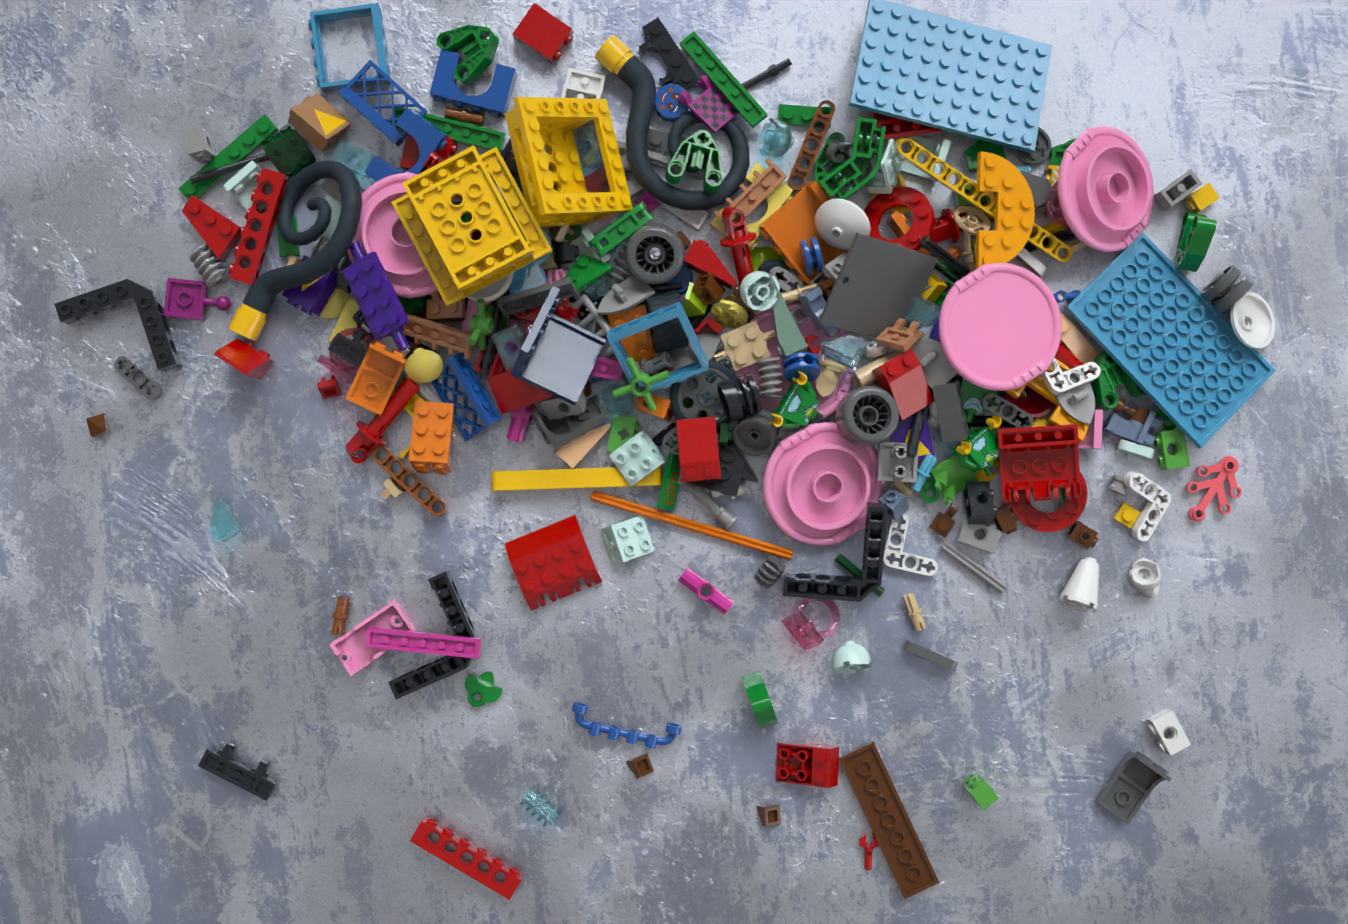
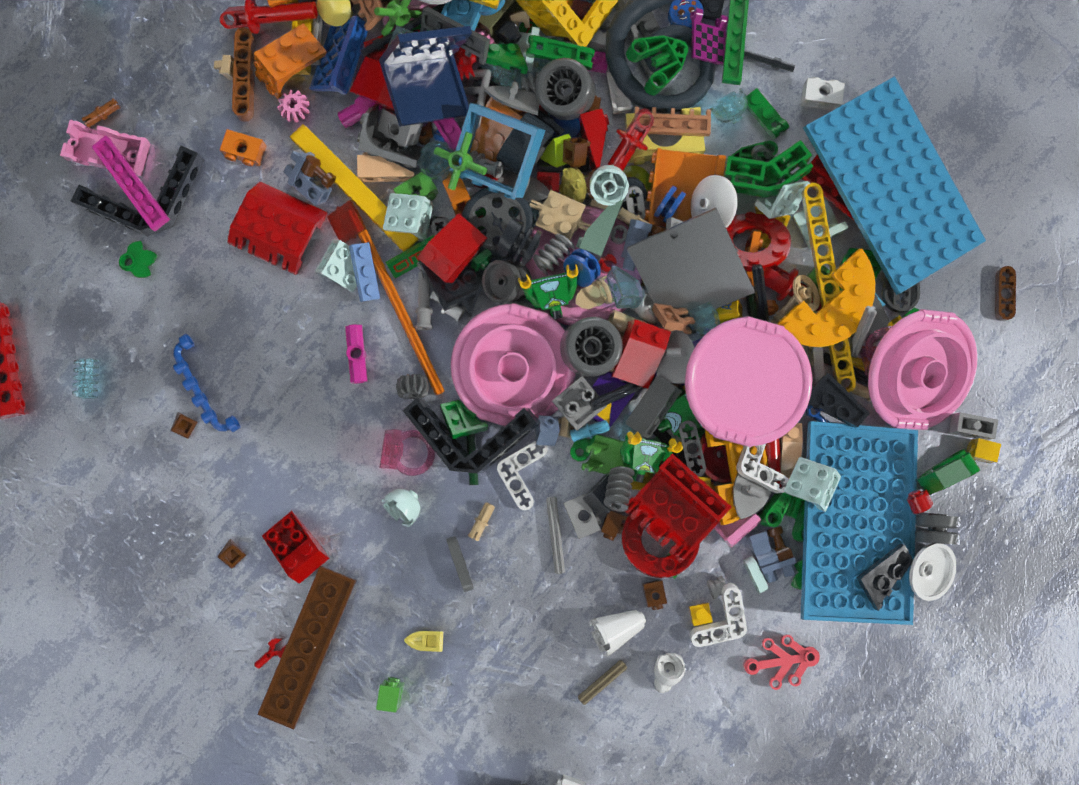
camera: 40 degrees right, 5 degrees down
green connector [741,671,778,730] -> none
dark orange beam [788,100,835,191] -> none
reddish brown plate [929,503,959,538] -> none
bright green brick [1154,429,1190,470] -> none
none -> orange brick [220,129,267,167]
none -> bright pink gear [277,90,310,123]
none -> sand blue hips [283,149,336,206]
none -> clear red piece [327,200,366,243]
none -> medium blue plate [349,242,380,302]
none -> light yellow plate [404,631,443,652]
none -> green wing [440,400,488,439]
none -> dark tan axle [578,660,627,705]
none -> dark grey piece [604,466,634,512]
none -> light aqua bracket [784,457,841,512]
none -> white brick [801,77,845,111]
none -> black wing [808,373,870,428]
none -> light grey axle [850,306,877,358]
none -> black wing [856,543,913,611]
none -> red plate [906,490,933,514]
none -> reddish brown beam [995,266,1016,321]

